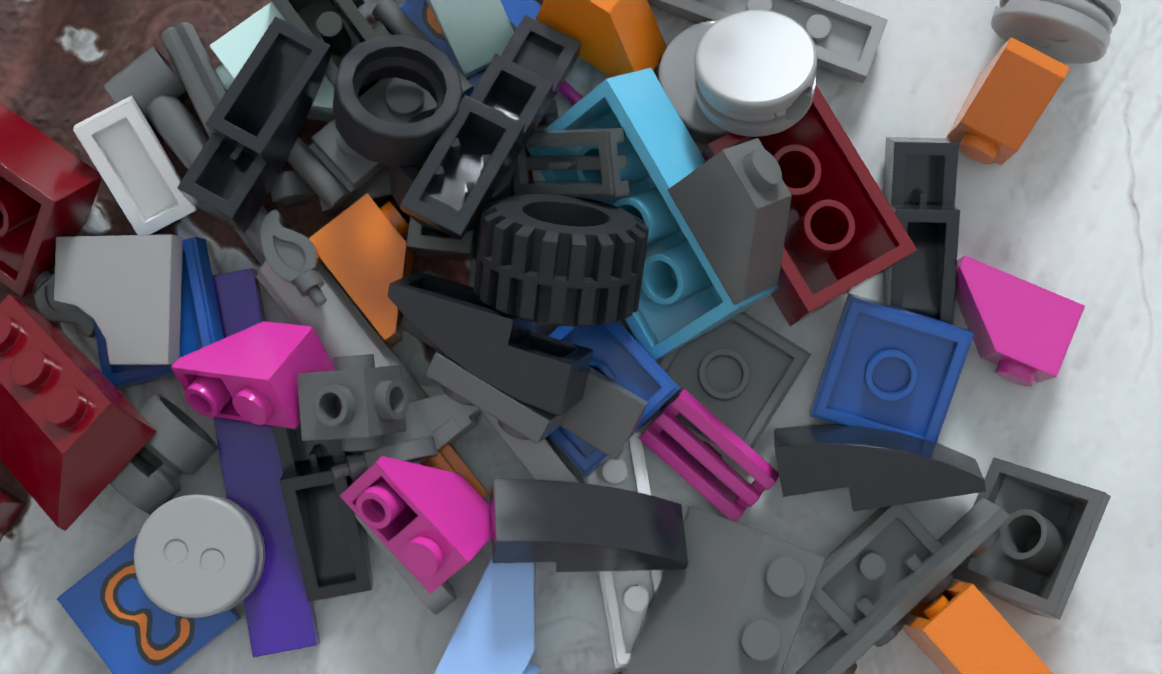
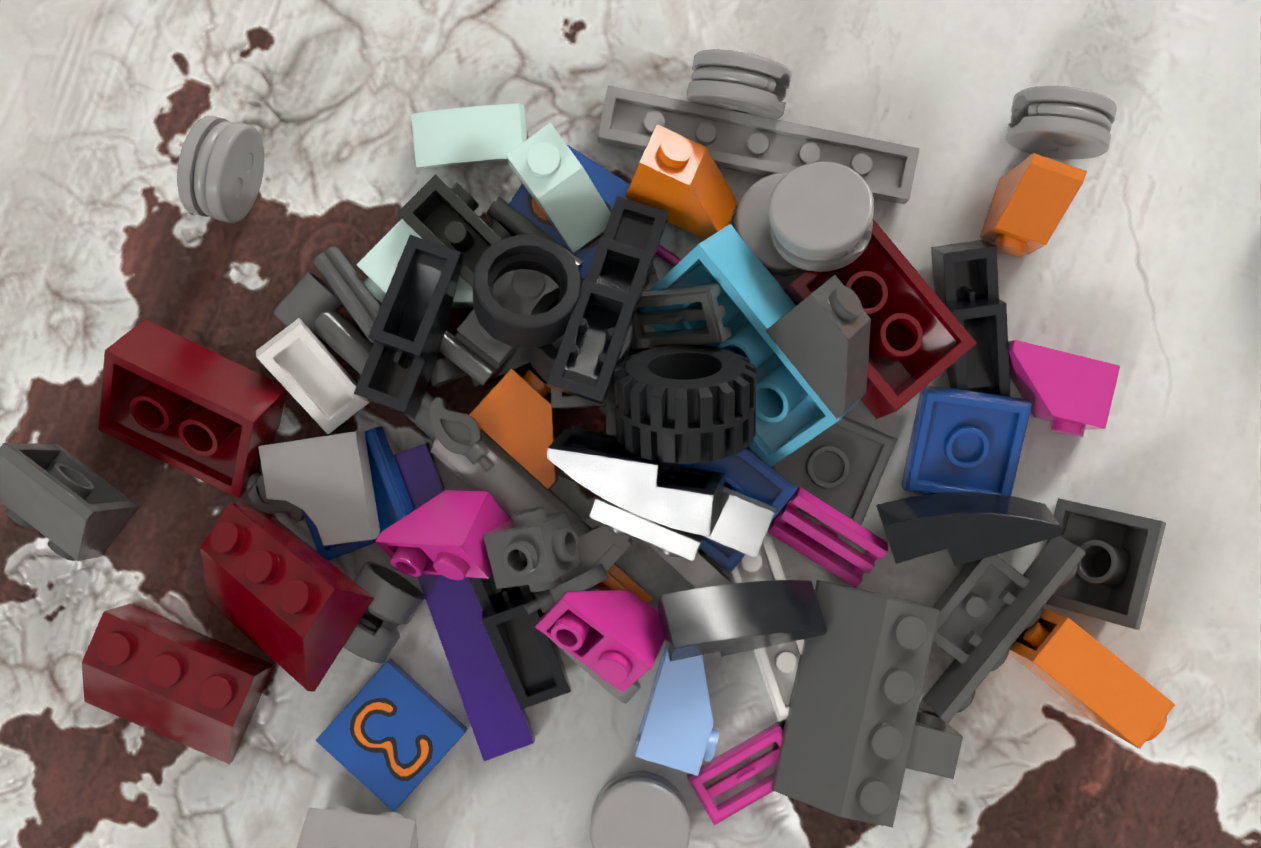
camera: 10 degrees left, 5 degrees up
light grey head [134,494,265,618] -> none

